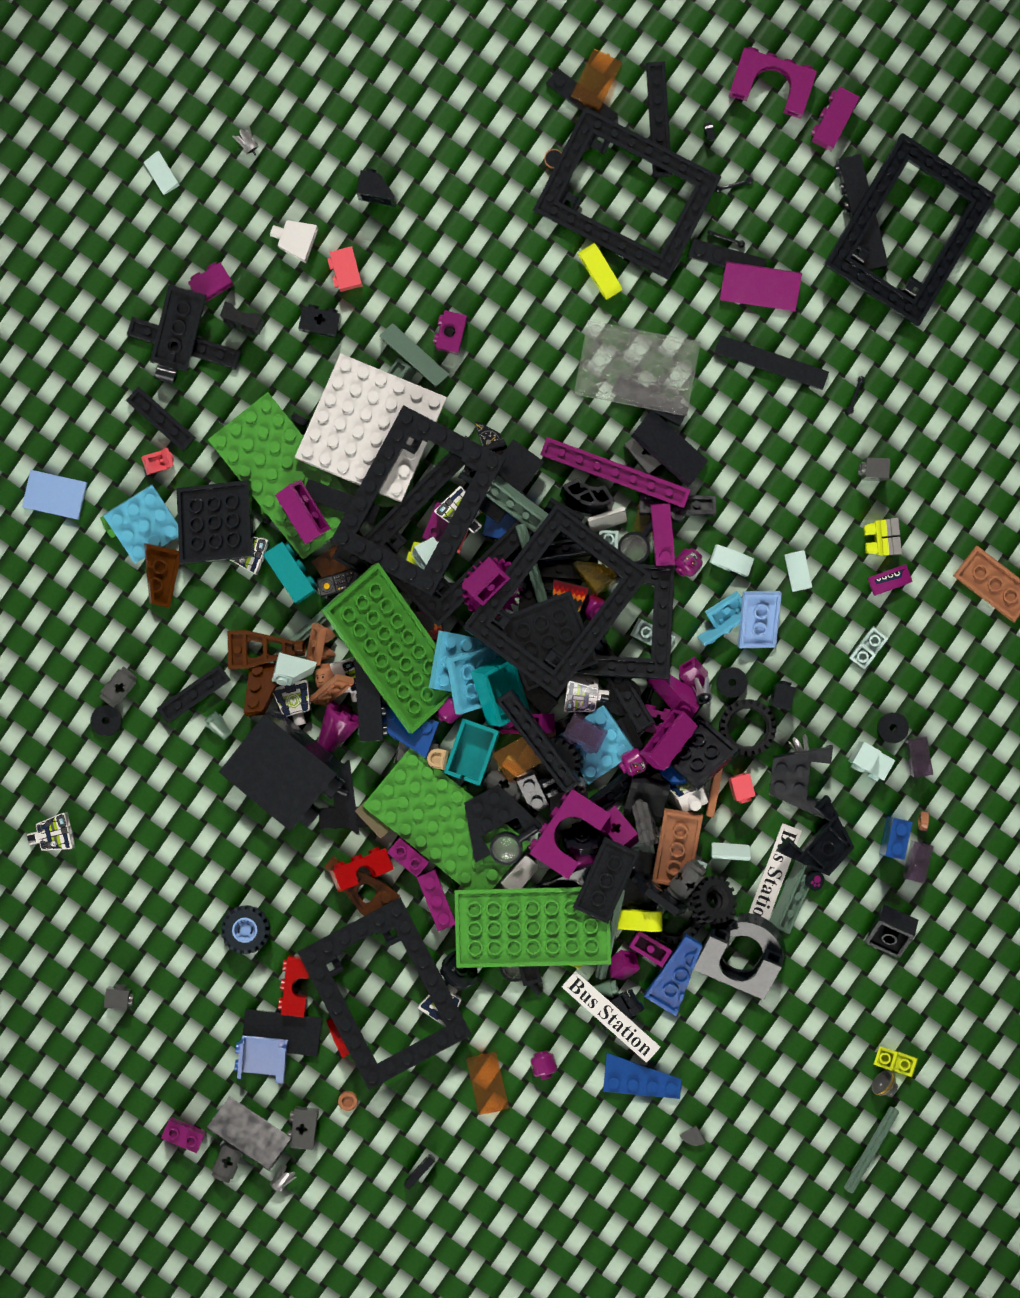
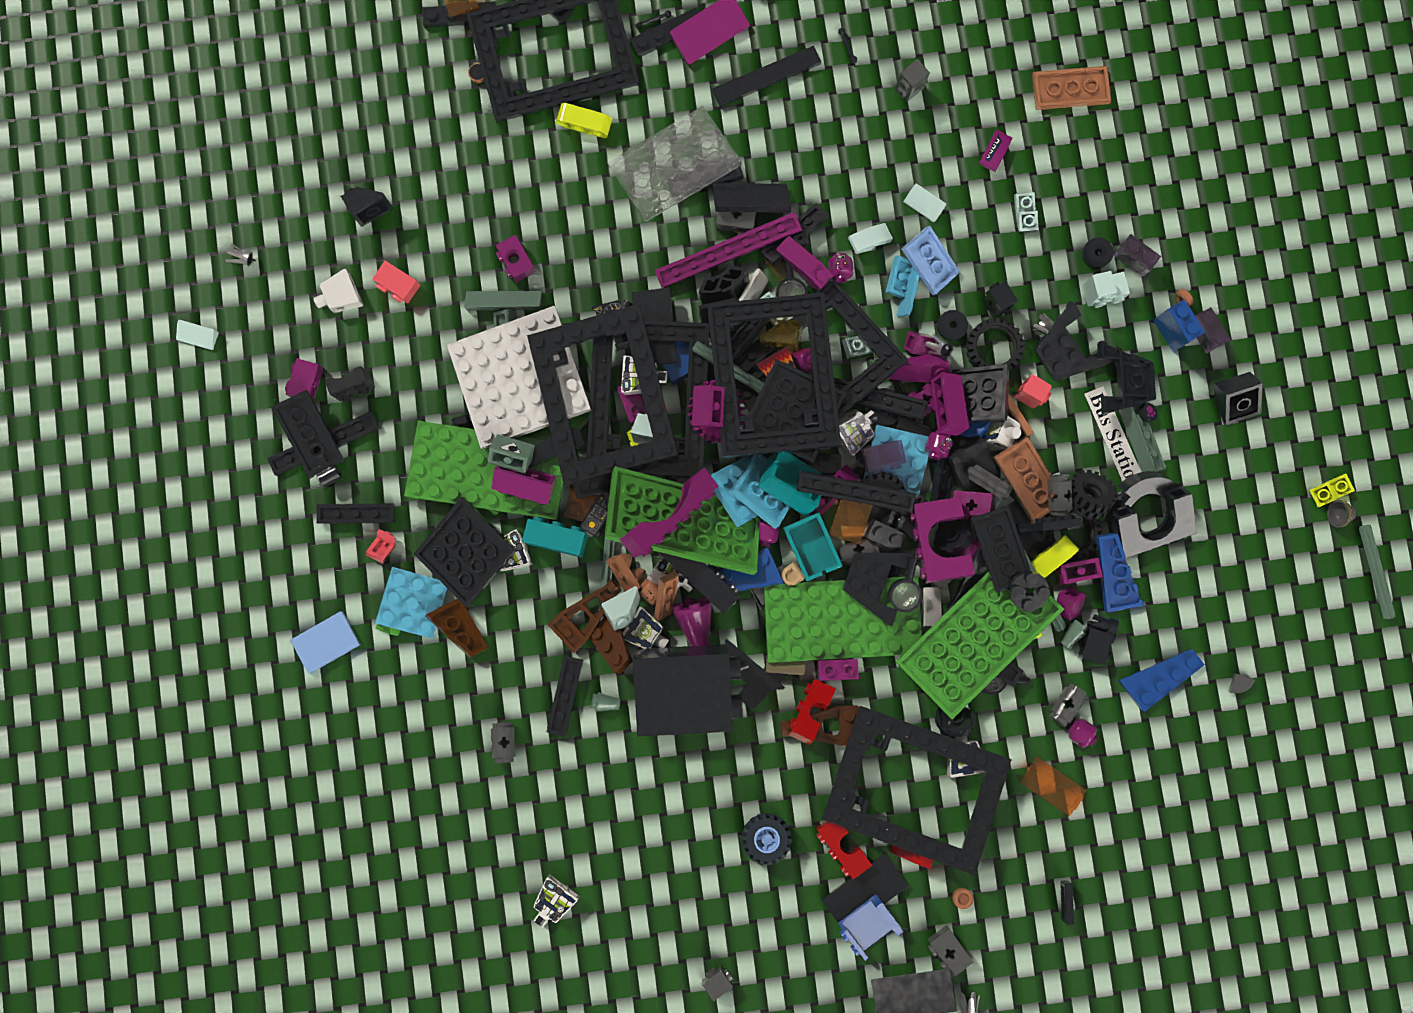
camera: 40 degrees left, 5 degrees down
black piece [90,705,122,736] -> none
black brick [298,304,342,339] -> none
magenta arch [417,869,455,931] -> none
sand green slope [487,476,548,533] -> none
white sticker [562,971,660,1063] -> none
light aqua slope [710,842,751,861] -> none
neon yellow hips [863,518,902,556] -> none
none -> sand green brick [488,434,535,474]
none -> magenta arch [620,468,719,558]
none -> black plate [1008,571,1050,612]
none -> dark grey piece [1049,684,1087,727]

